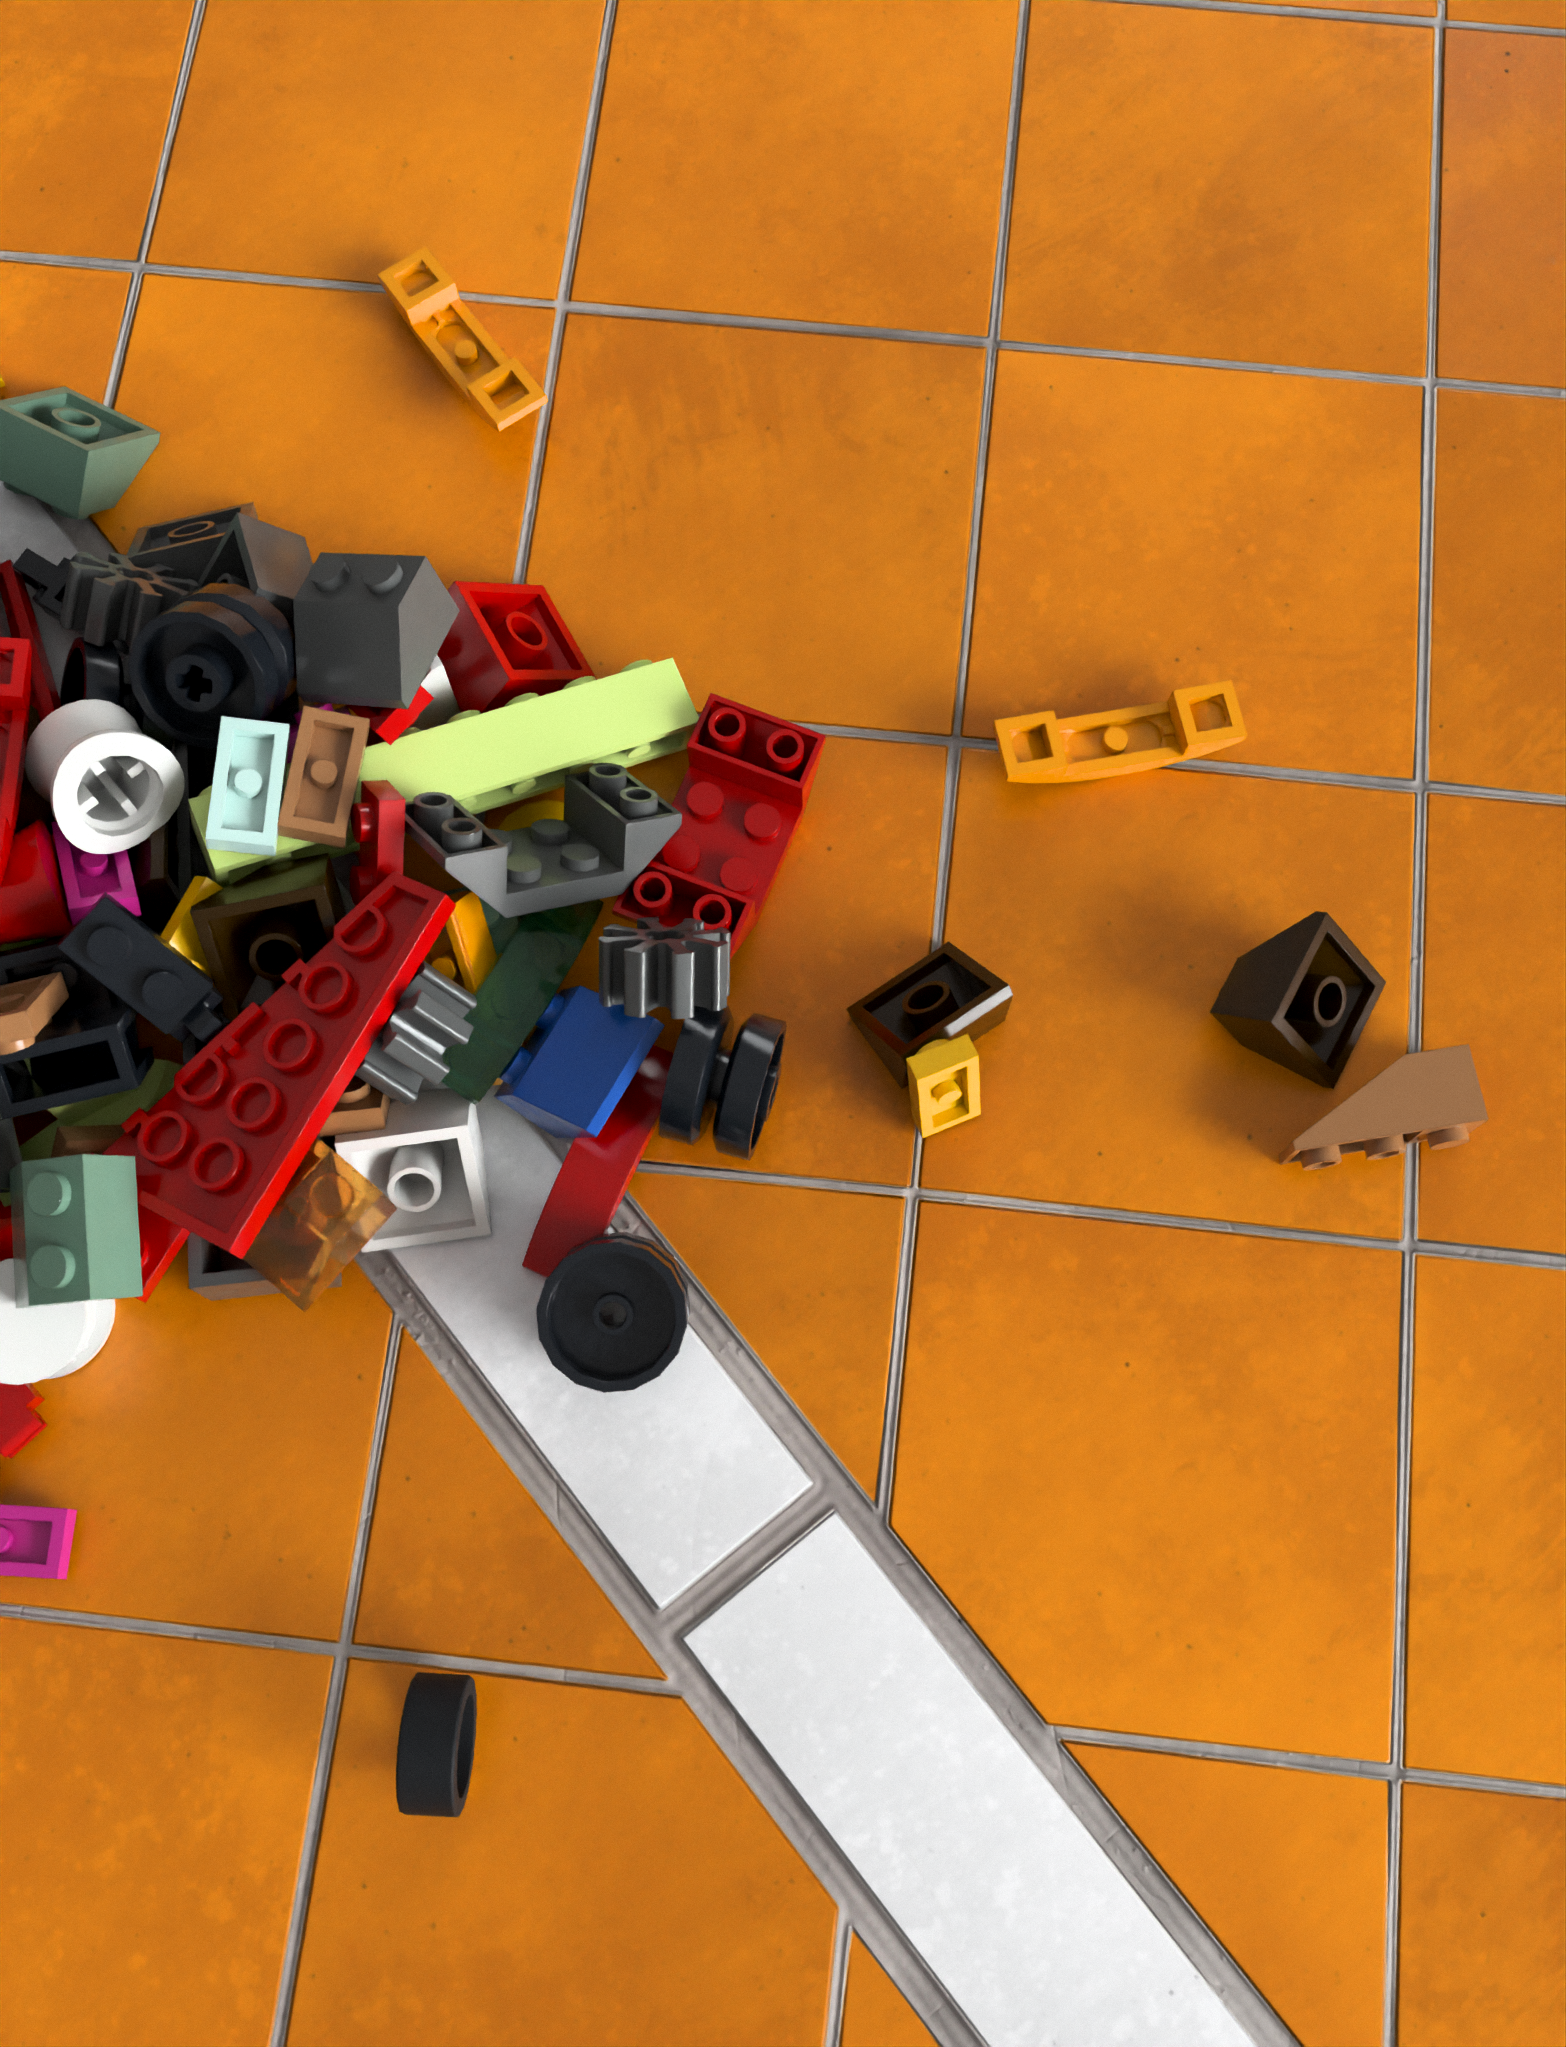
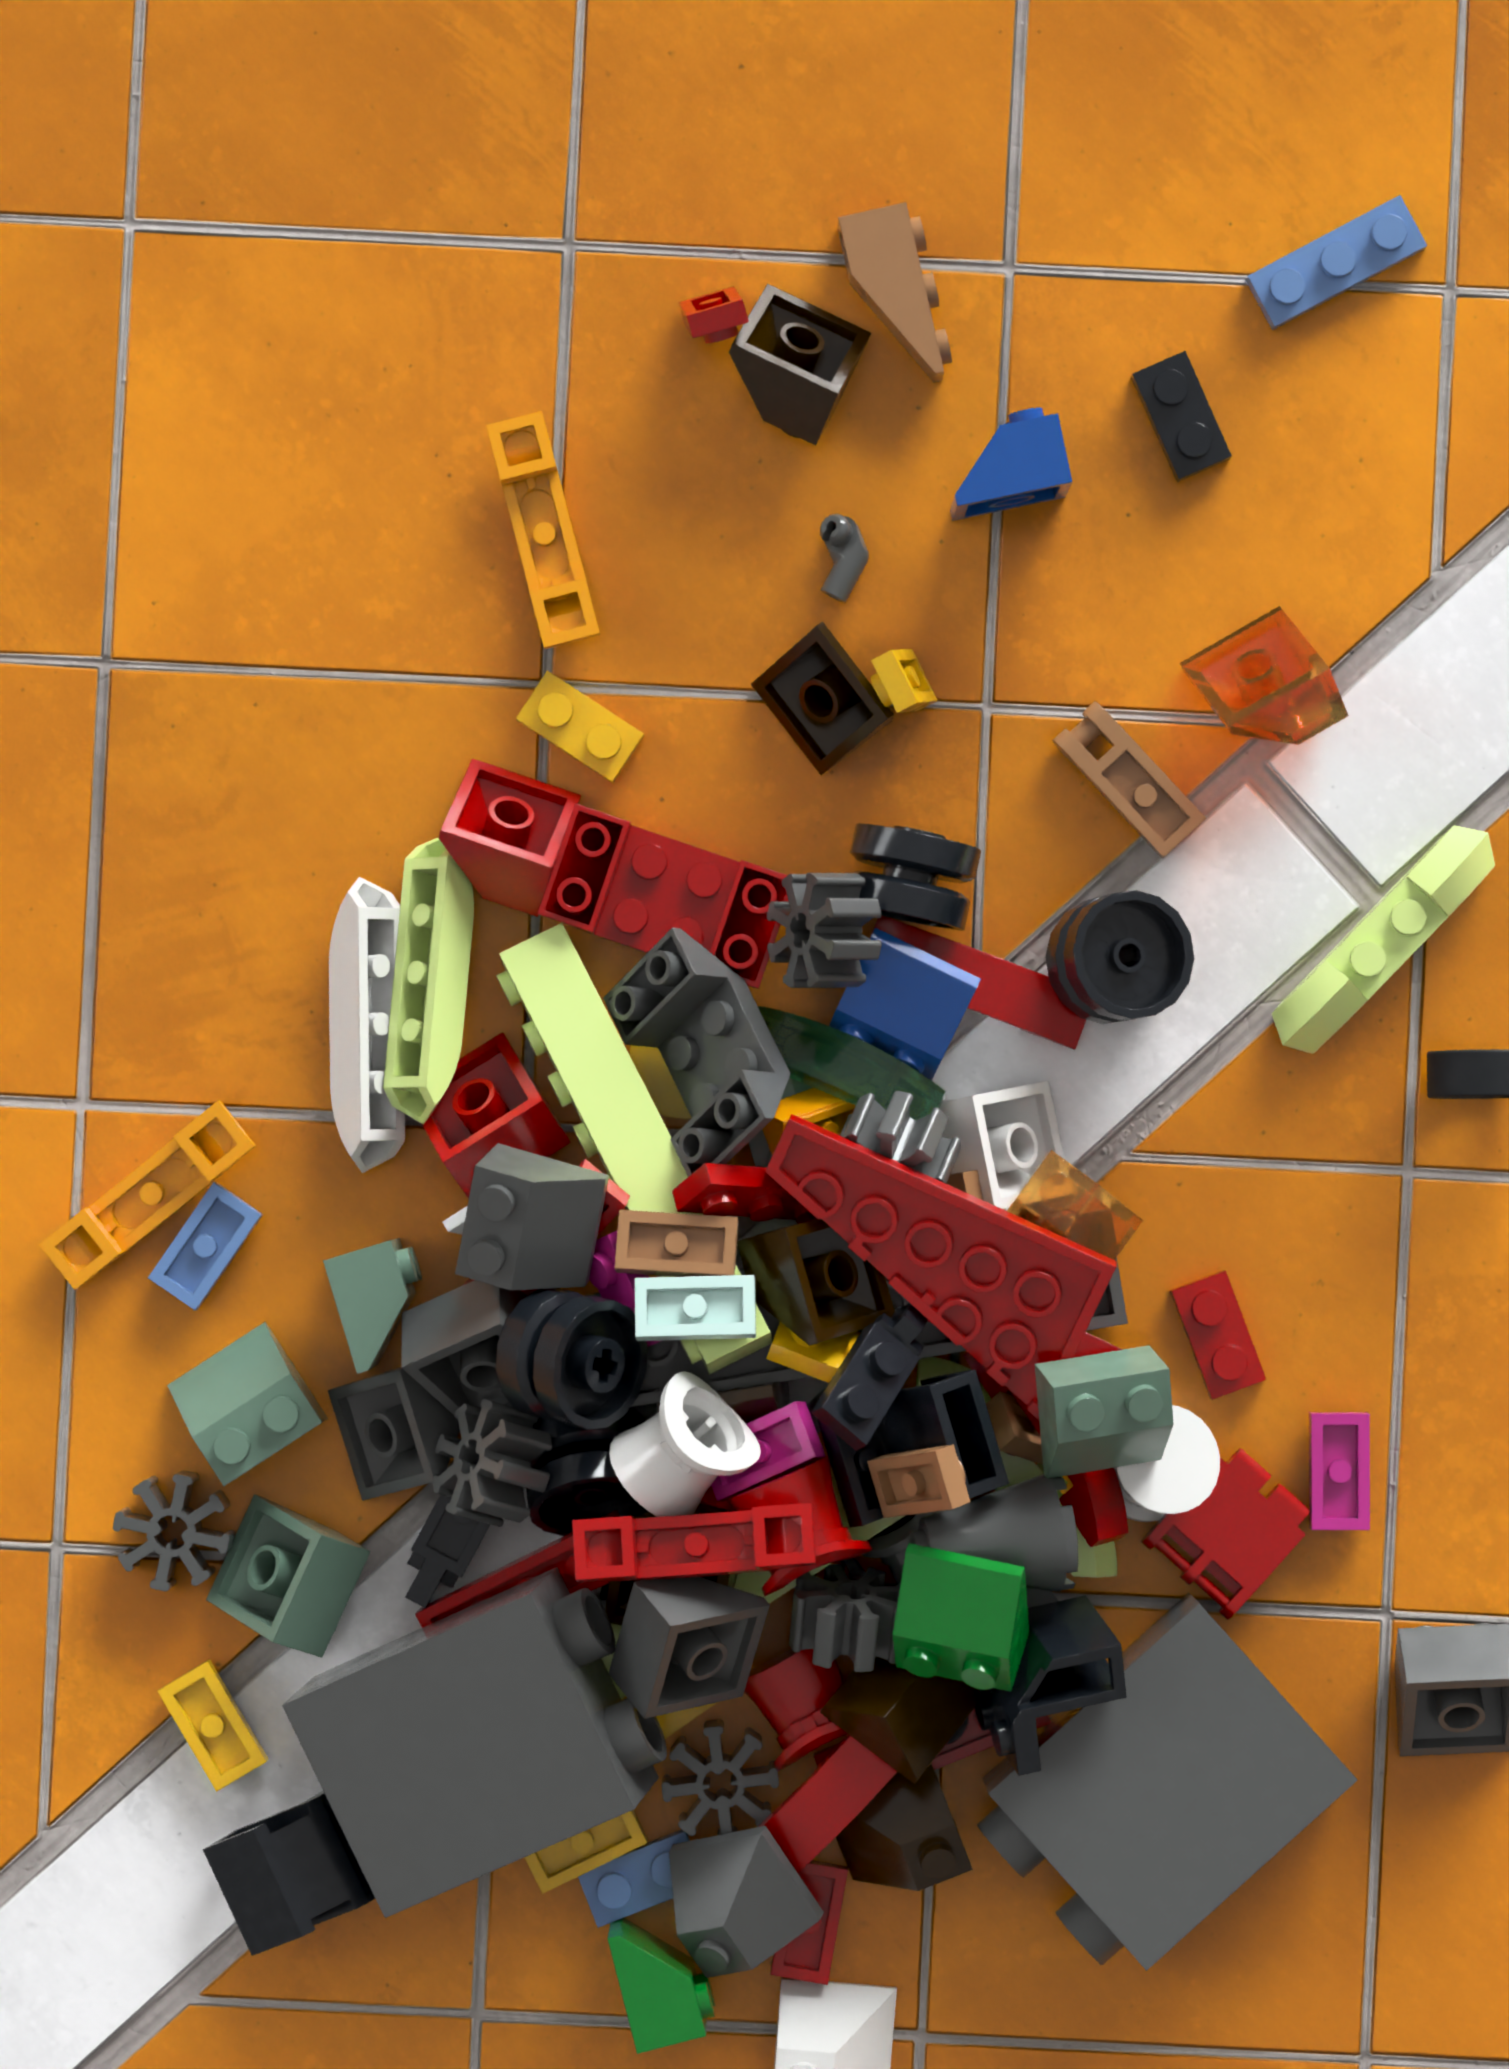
camera: 95 degrees left, 15 degrees up
none -> dark grey gear [113,1470,236,1591]
none -> medium blue plate [148,1182,264,1311]
none -> sand green slope [167,1322,328,1486]
none -> sand green slope [323,1238,422,1374]
none -> white brick [329,877,405,1173]
none -> yellowish green brick [383,837,474,1125]
none -> red slope [438,758,581,917]
none -> yellow plate [516,670,644,783]
none -> red plate [678,286,749,343]
none -> dark grey arm [820,514,869,603]
none -> blue slope [950,408,1072,521]
none -> medium nougat plate [1052,701,1206,859]
none -> black plate [1131,351,1232,482]
none -> red plate [1170,1270,1267,1400]
none -> clear orange slope [1180,606,1349,745]
none -> medium blue plate [1245,195,1427,330]
none -> yellowish green brick [1272,825,1495,1054]

